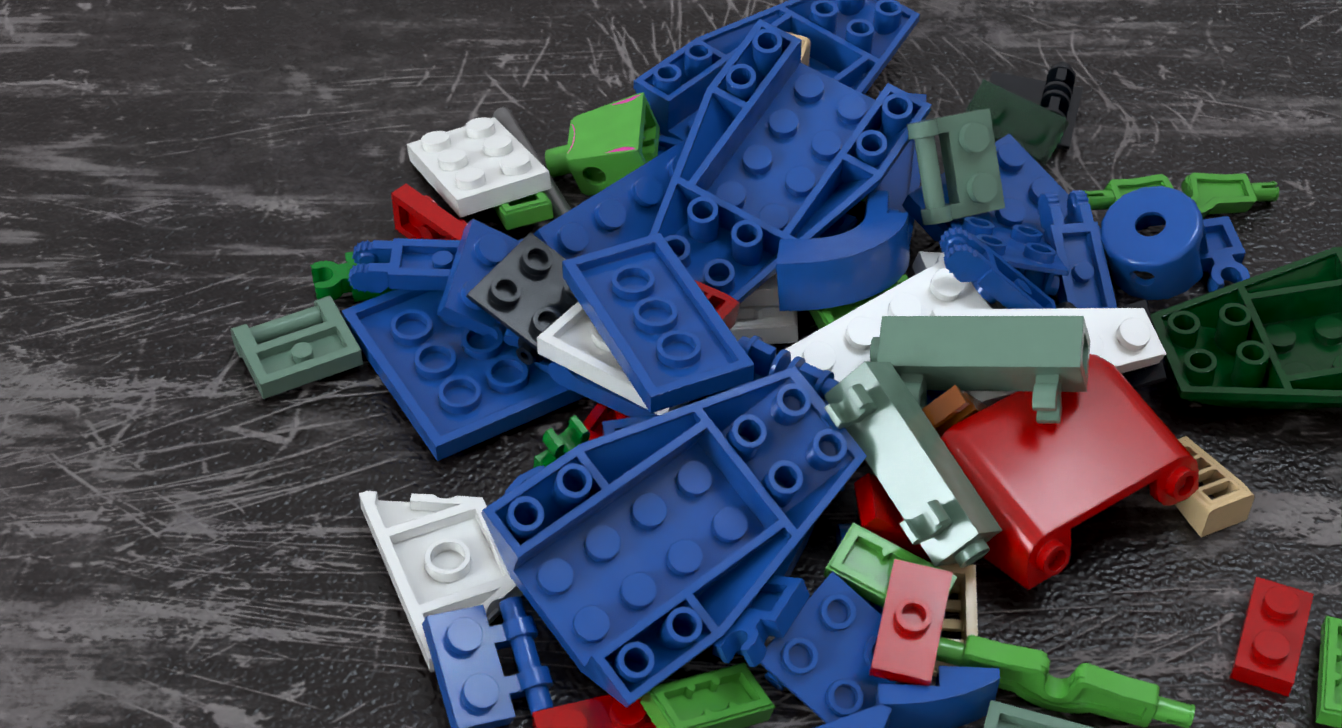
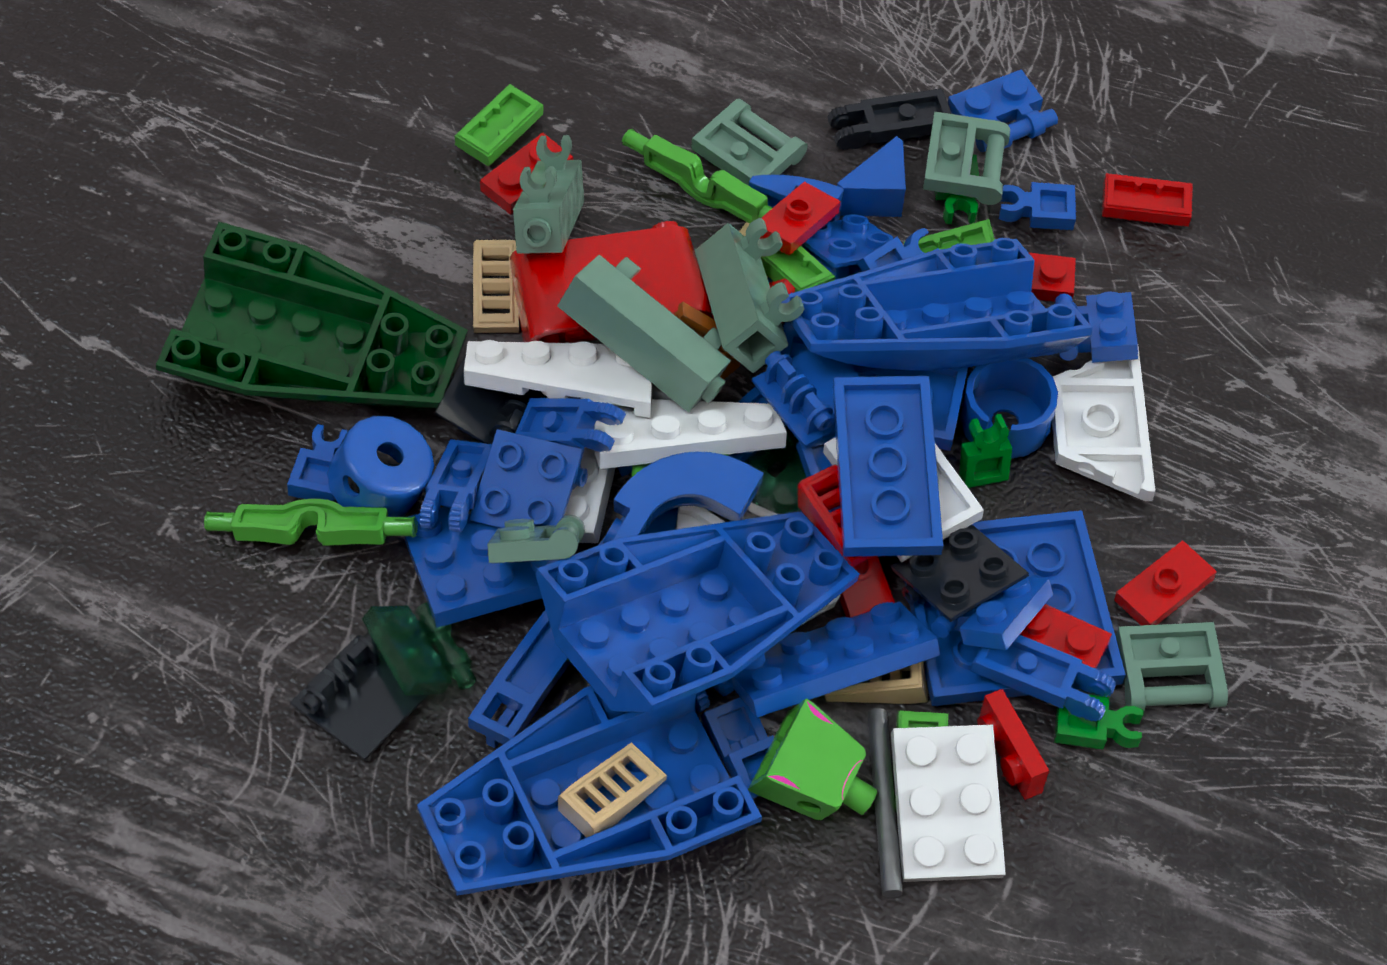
camera: 160 degrees left, 10 degrees up
none -> sand green brick [513,135,584,254]
none -> red plate [1020,604,1112,669]
none -> red plate [1114,540,1217,626]

